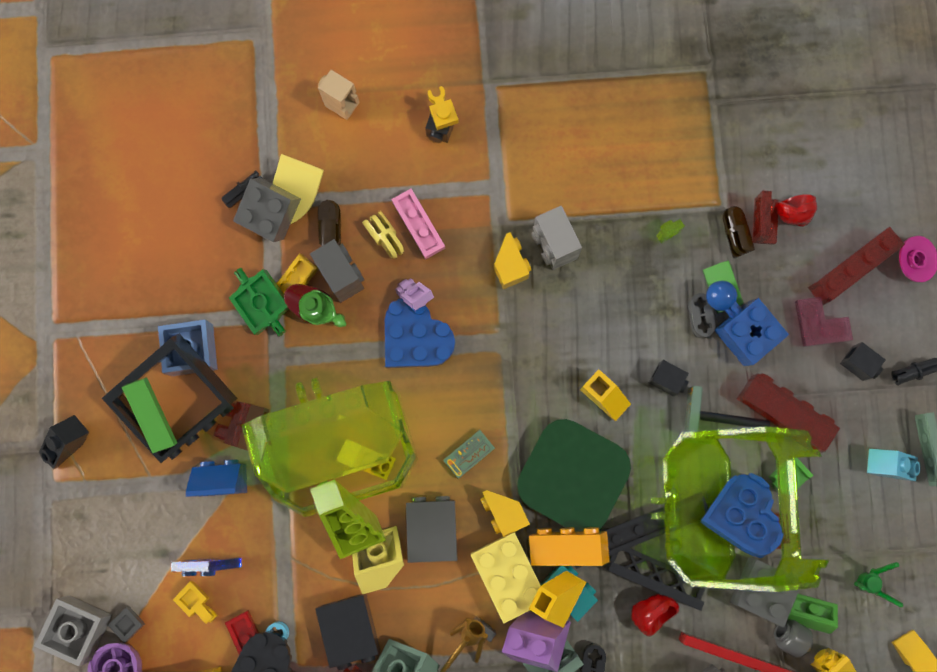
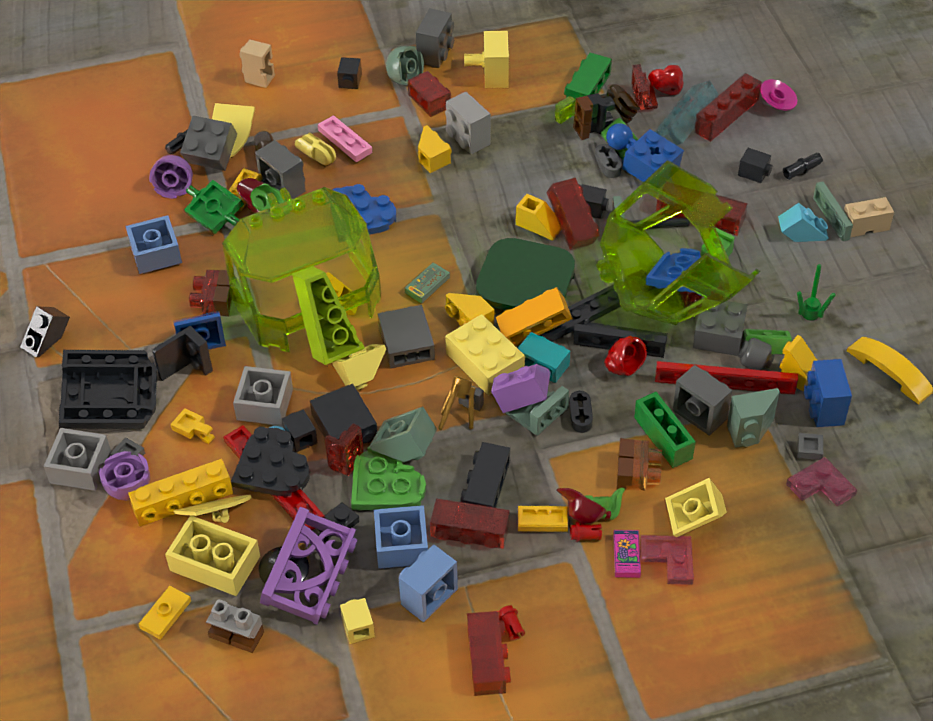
camera: 15 degrees left, 30 degrees down
black window [102,333,238,463] -> none
bright green tile [122,377,177,453] -> none
clear blue wing [171,558,241,576] -> none
lavender plate [395,278,434,311] -> none
yellow plate [428,86,459,130] -> none
yellow slope [529,571,586,628] -> none
clear pink plate [795,297,853,347] -> none
none -> black wedge [59,350,157,429]
none -> medium lavender cylinder [149,155,193,199]
none -> black bracket [152,326,213,381]
none -> light grey brick [233,366,293,426]
none -> black brick [282,409,318,453]
none -> sand green cylinder [386,46,424,86]
none -> clear red brick [408,71,451,117]
none -> dark grey brick [416,8,455,68]
none -> light yellow brick [464,31,509,88]
none -> clear red brick [546,177,600,250]
none -> green brick [564,53,612,107]
none -> hips [573,93,615,140]
none -> clear light blue fence [655,80,720,145]

